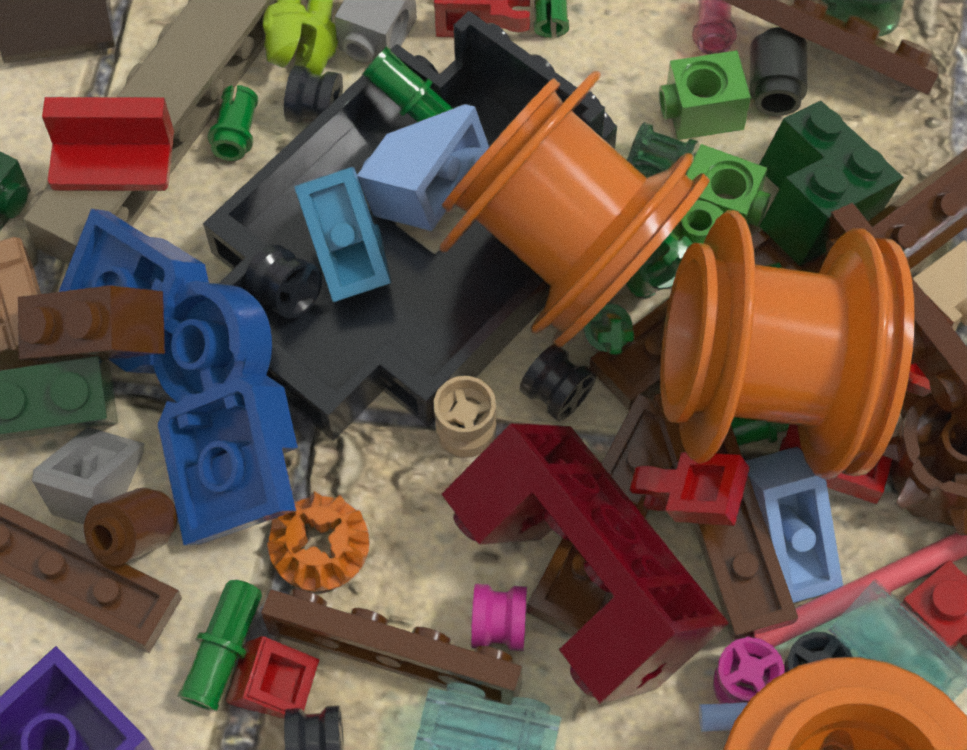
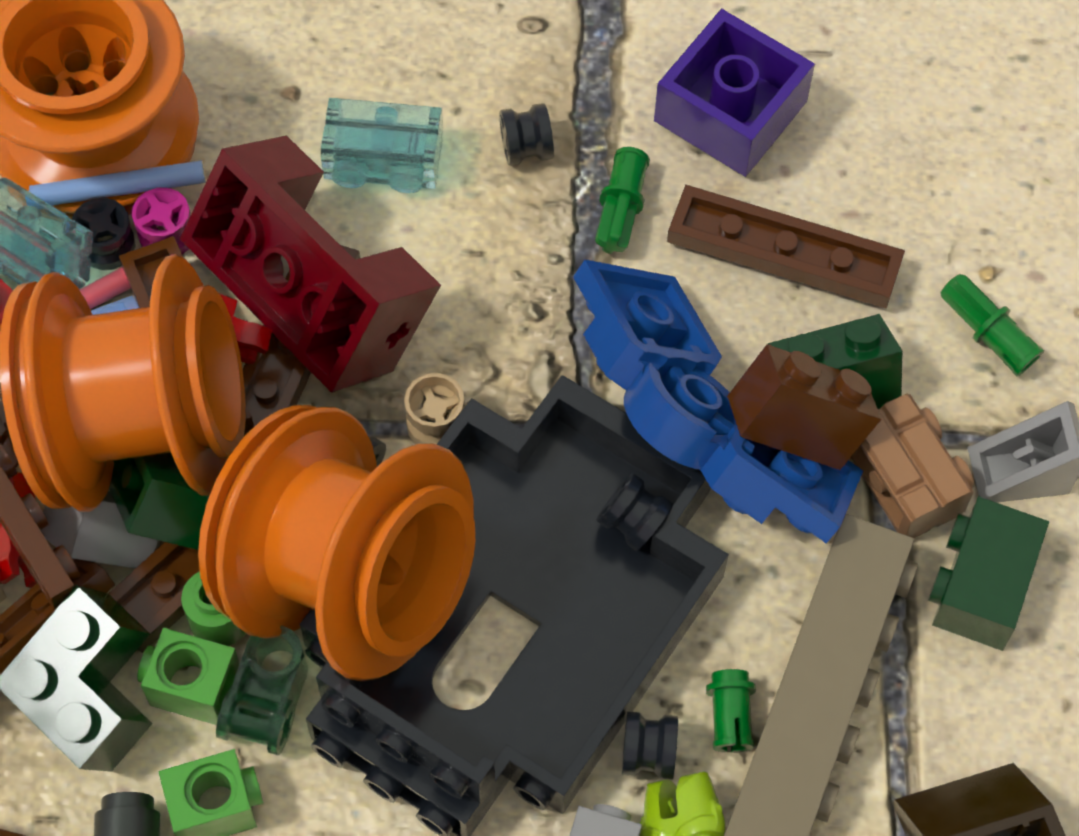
camera: 170 degrees right, 0 degrees up
light grey slope [32,427,144,524] -> none
red panel [42,97,174,191] -> none
reddish brown brick [84,487,178,566] -> none
red slope [226,636,320,719] -> none
reddish brown plate [261,589,522,710] -> none
orange gear [267,491,370,592] -> none
dark azure slope [294,167,392,302] -> none
light blue slope [357,104,489,231] -> none
green axle [362,46,453,122] -> none
dark pink wheel [471,584,527,651] -> none

